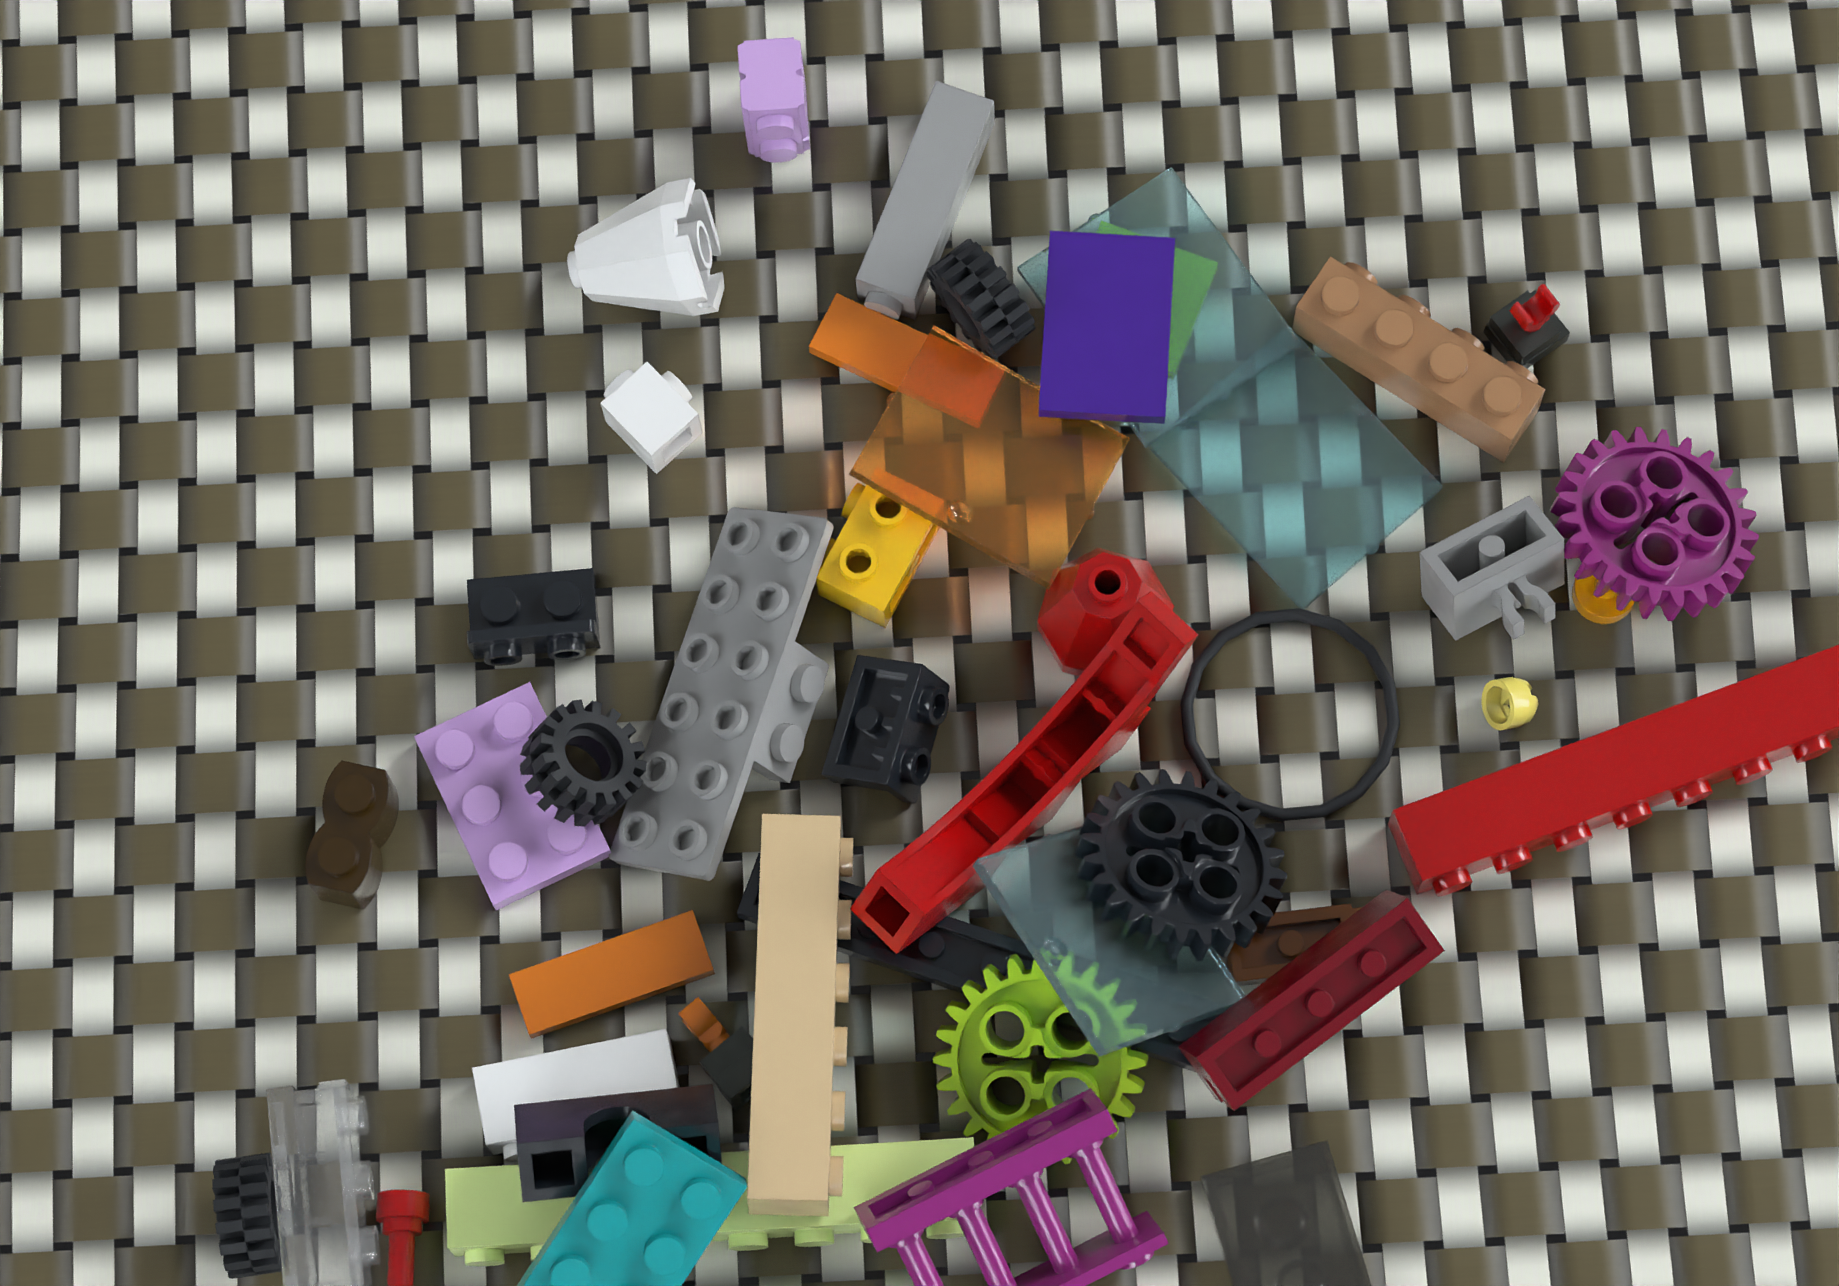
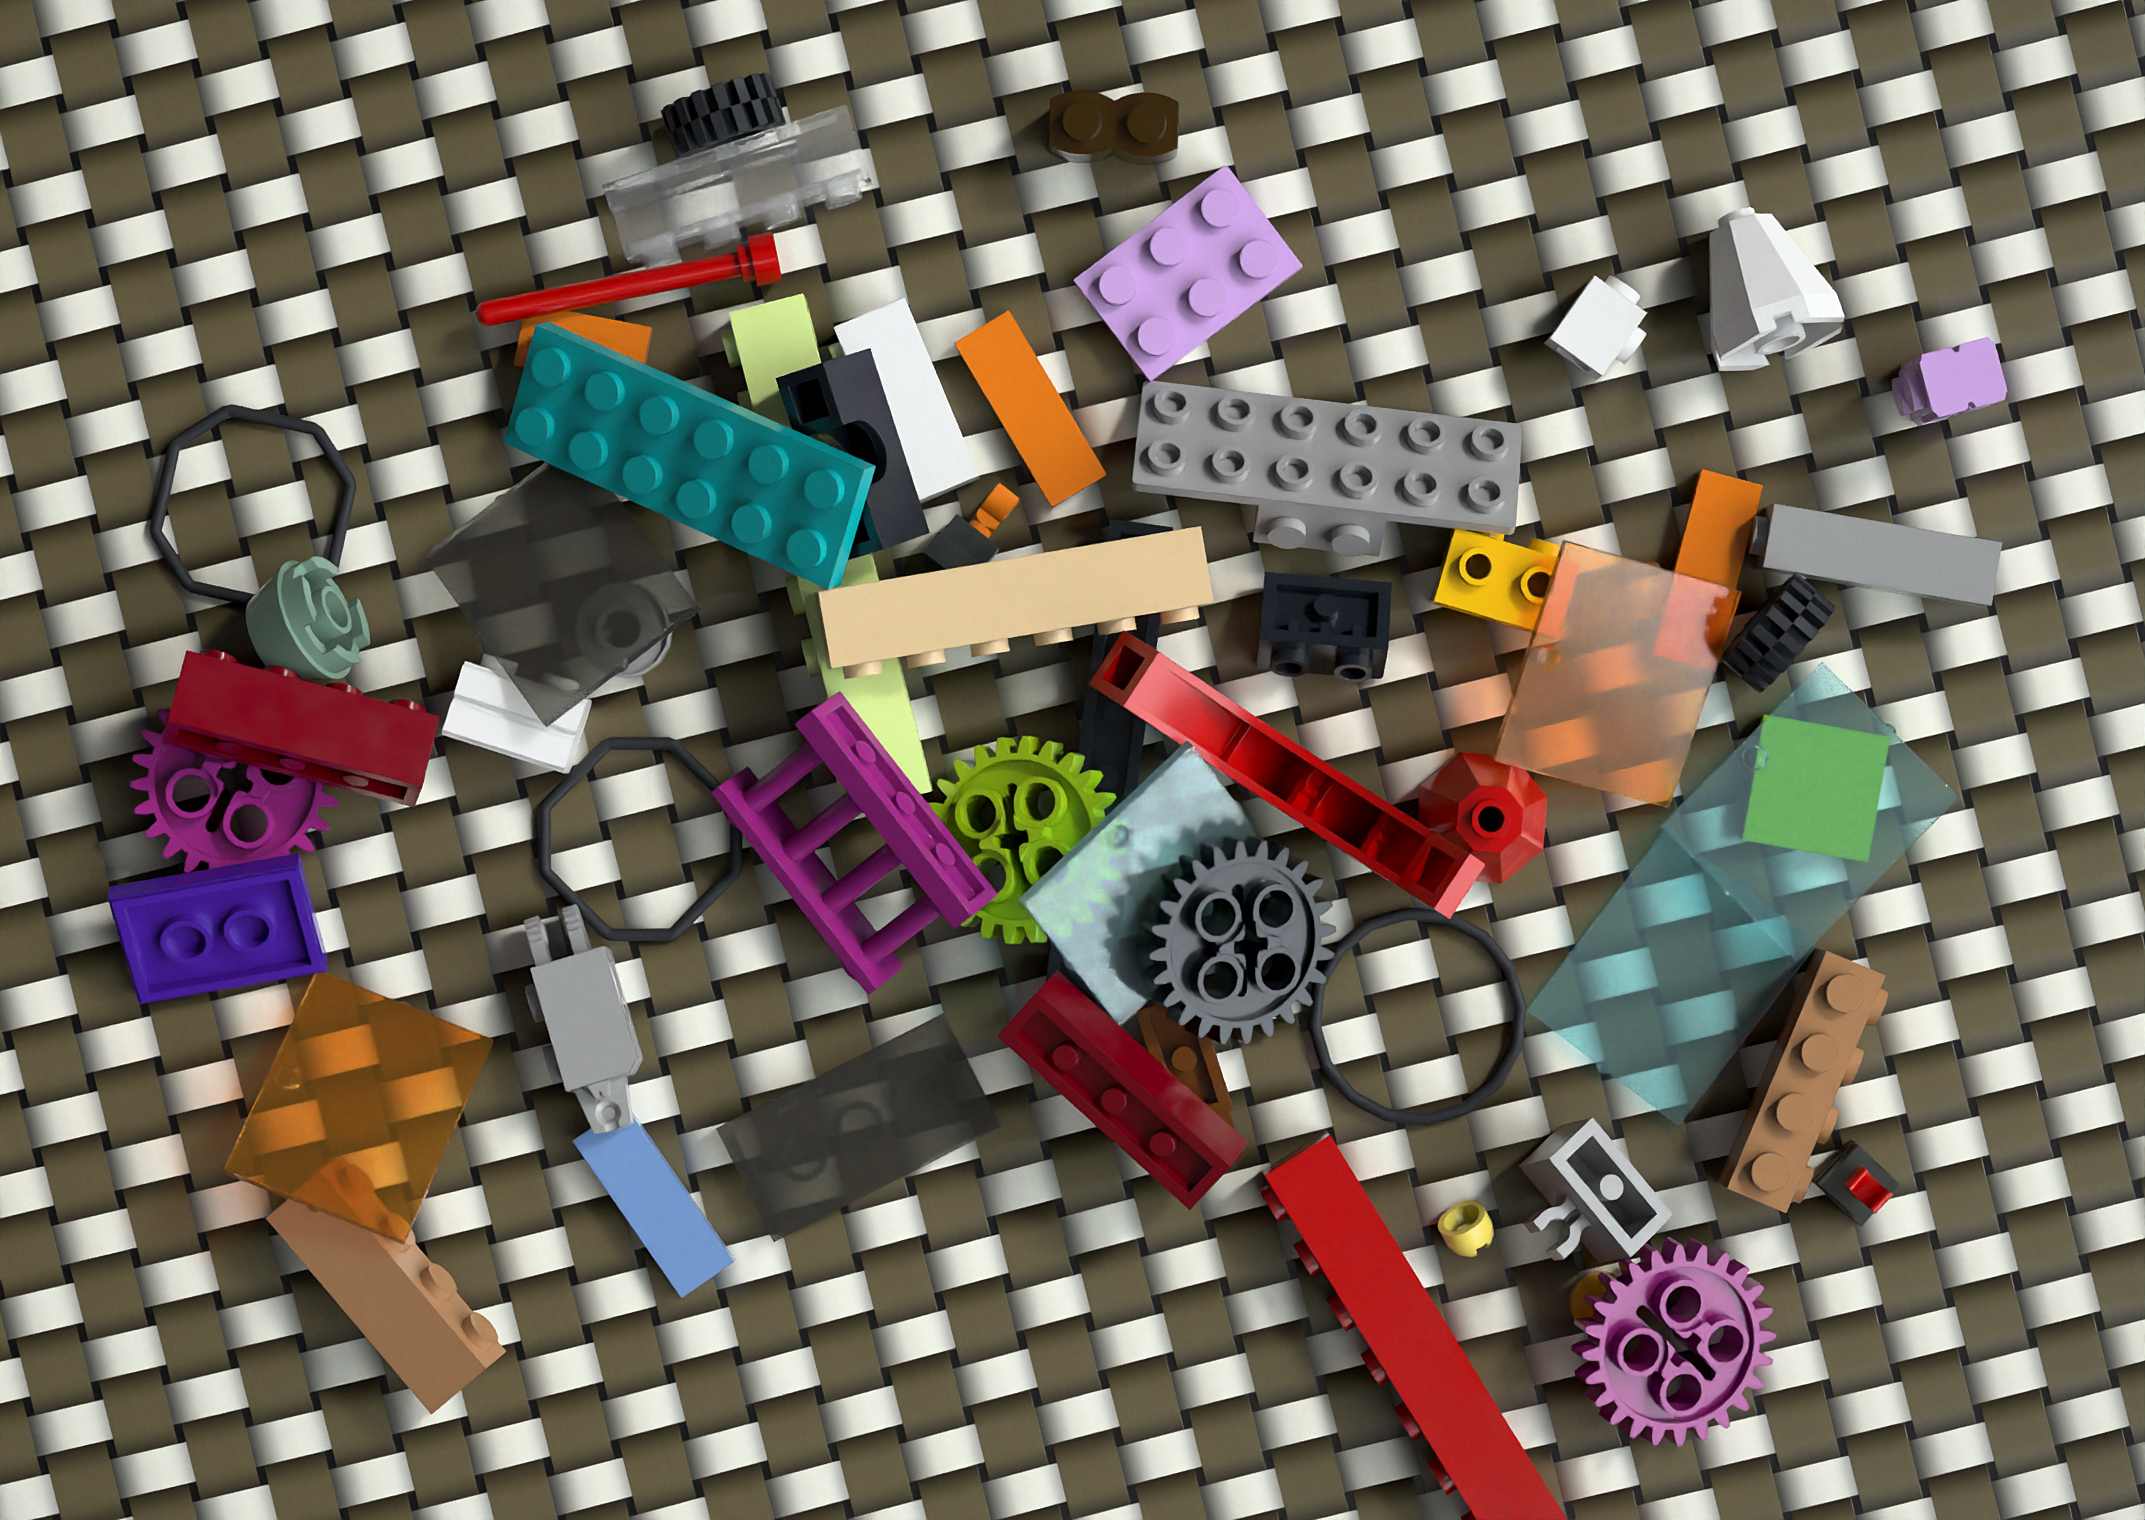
camera: 70 degrees right, 15 degrees up
black bracket [467,568,601,666] -> none
black tyre [520,699,647,827] -> none
dark purple tile [1038,231,1175,424] -> none

